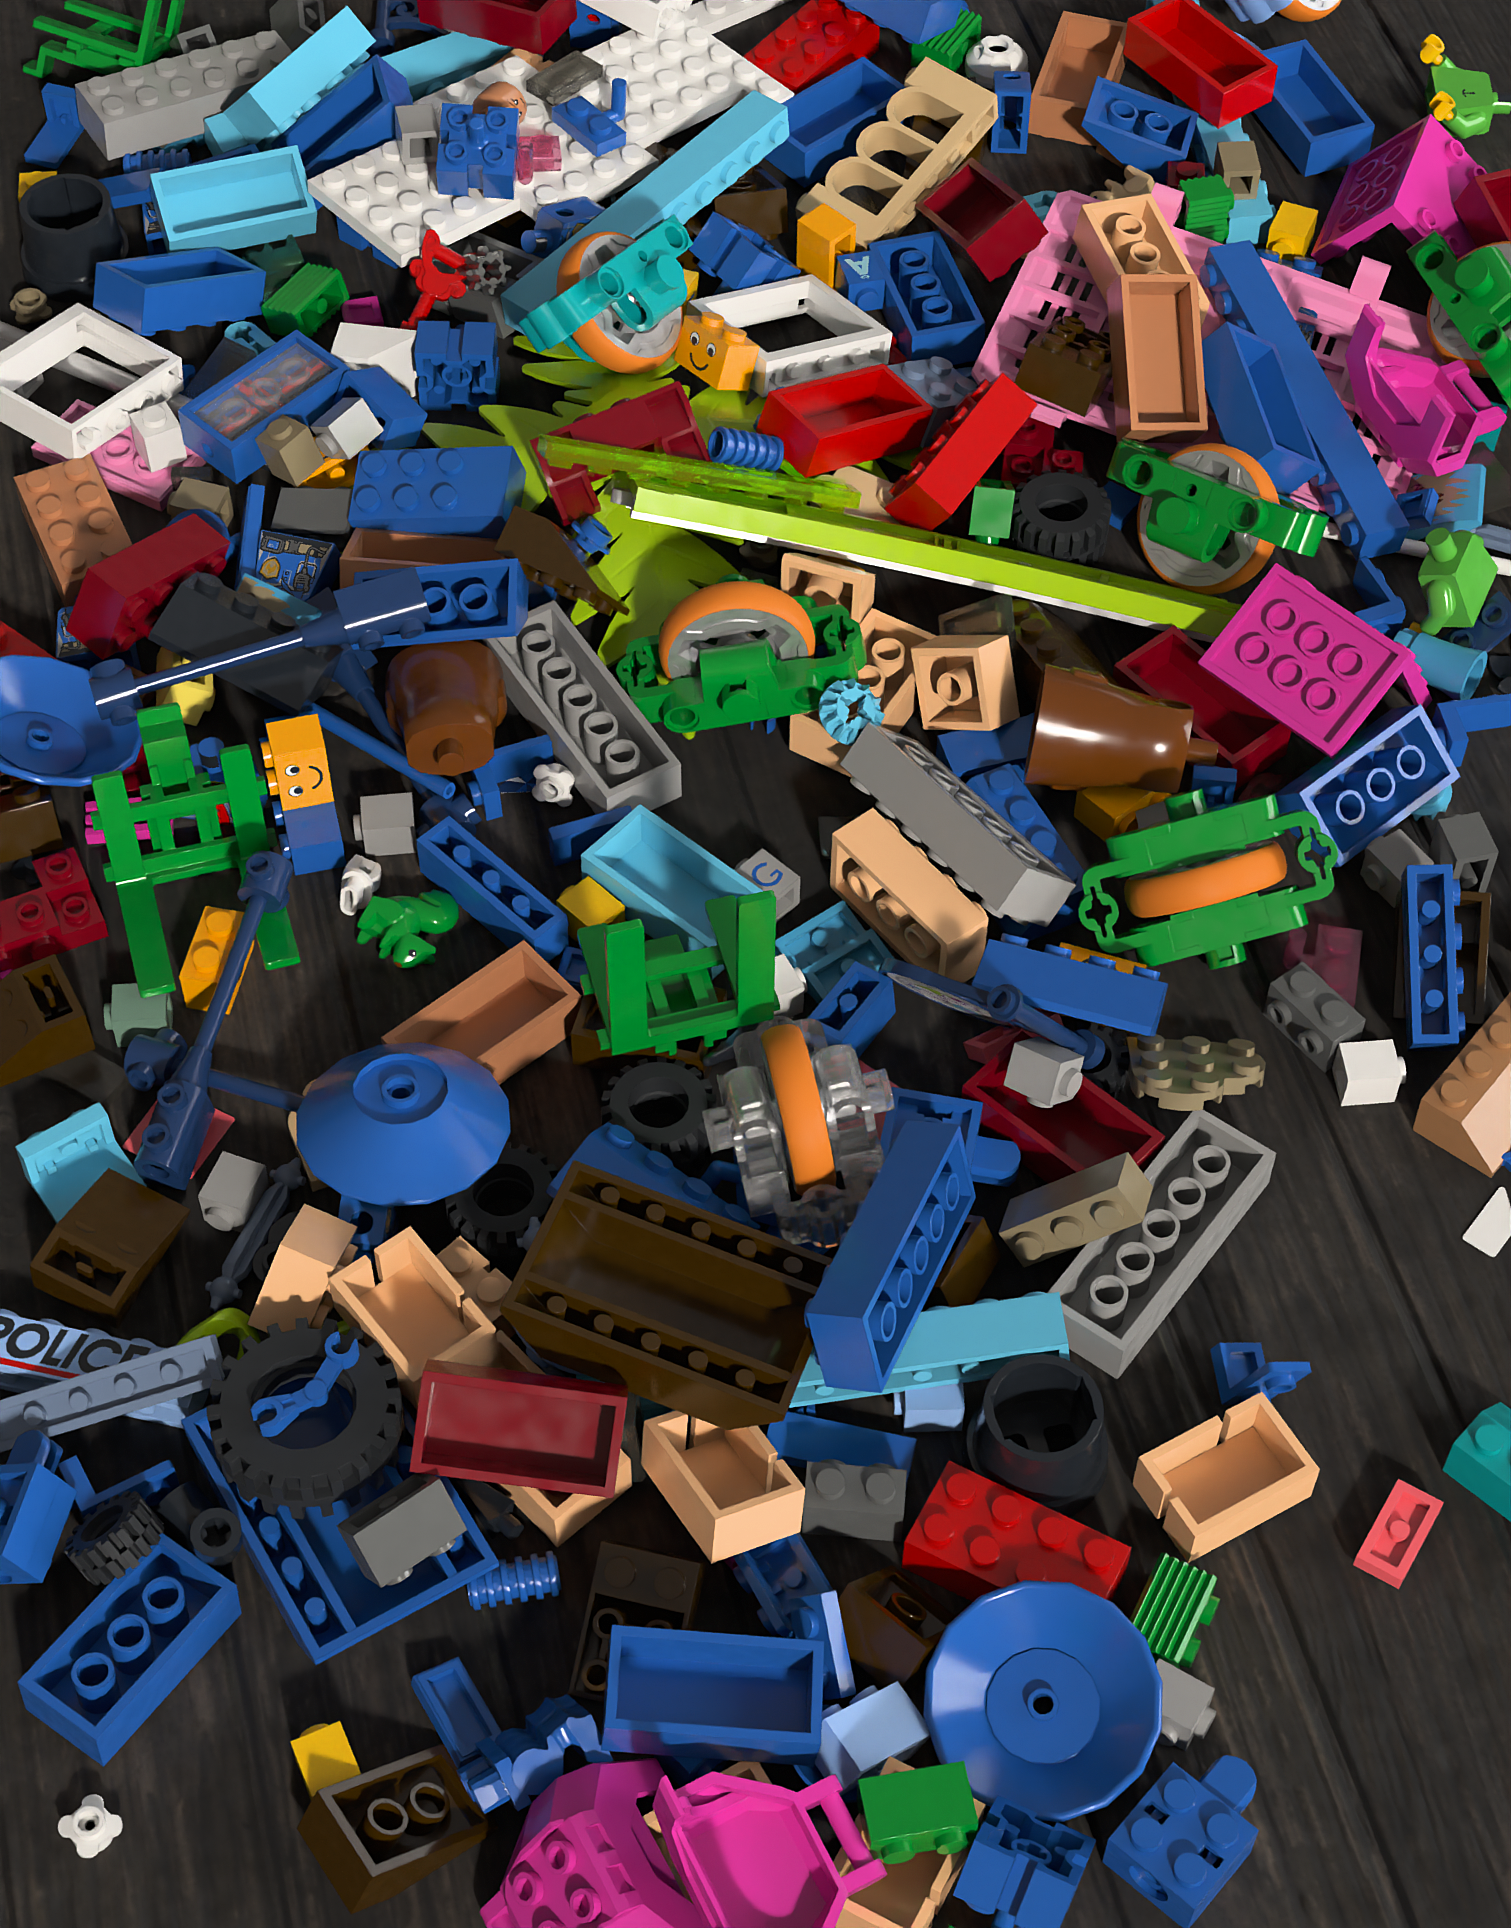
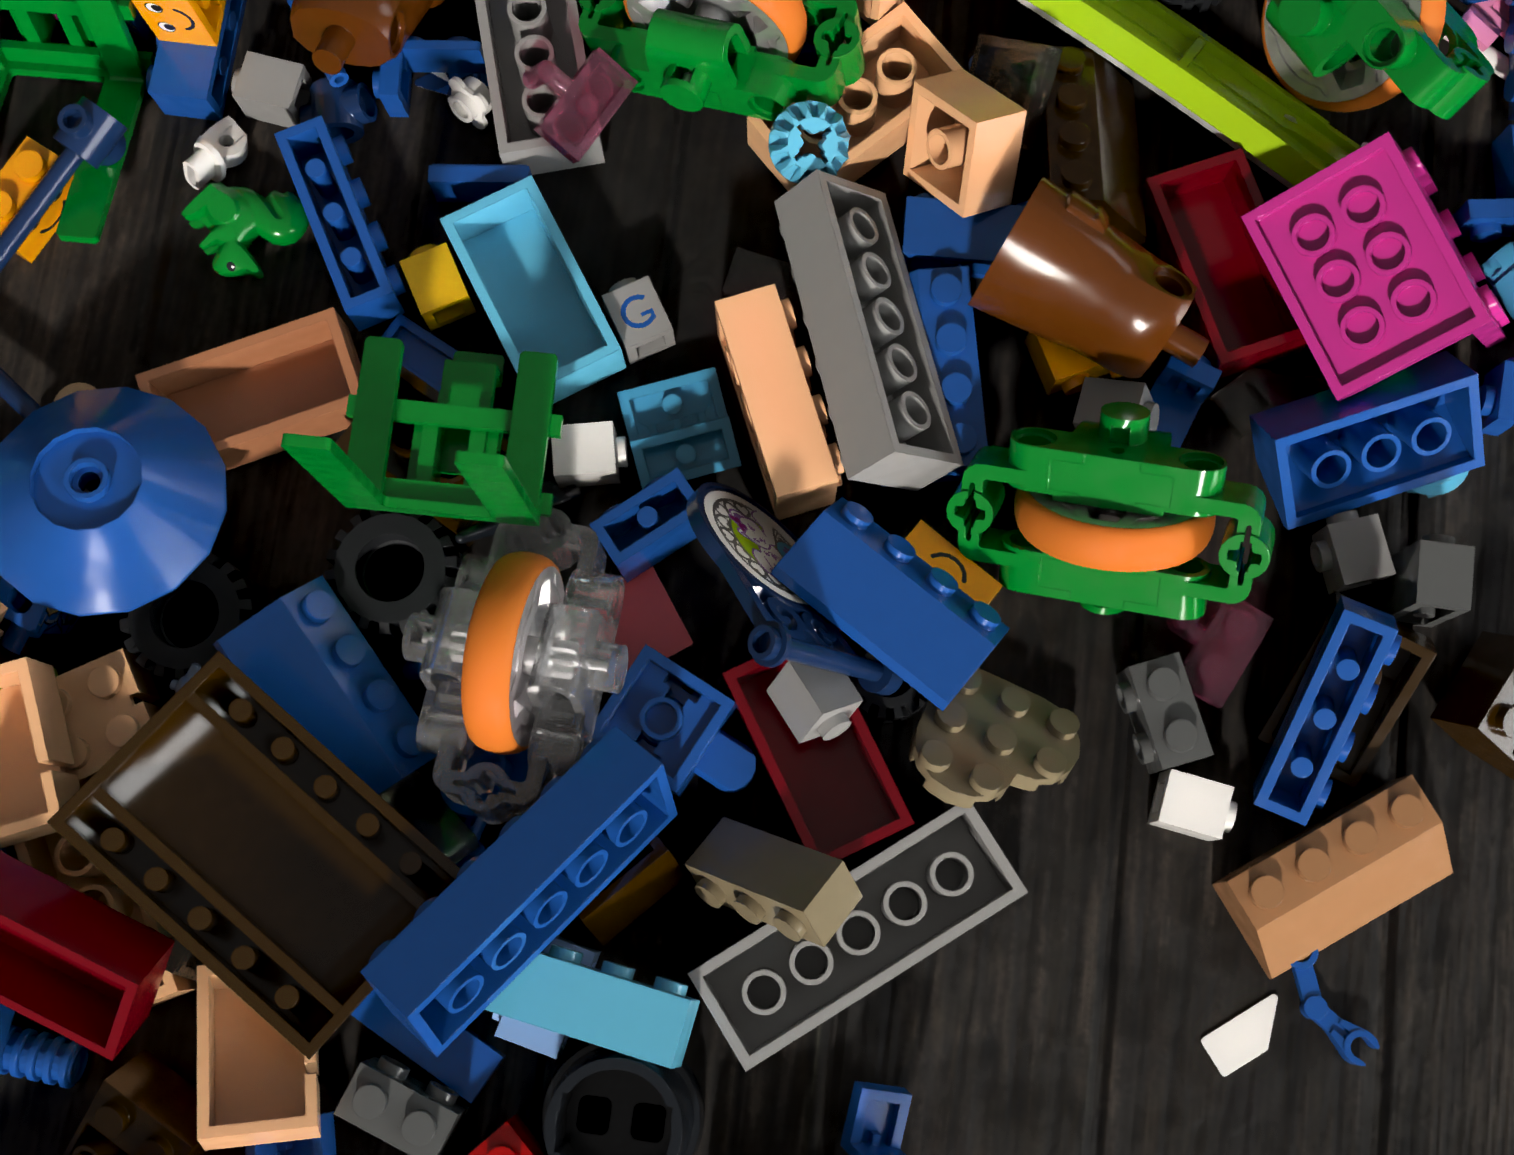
camera: 25 degrees right, 25 degrees up
none -> clear pink plate [522,47,638,164]

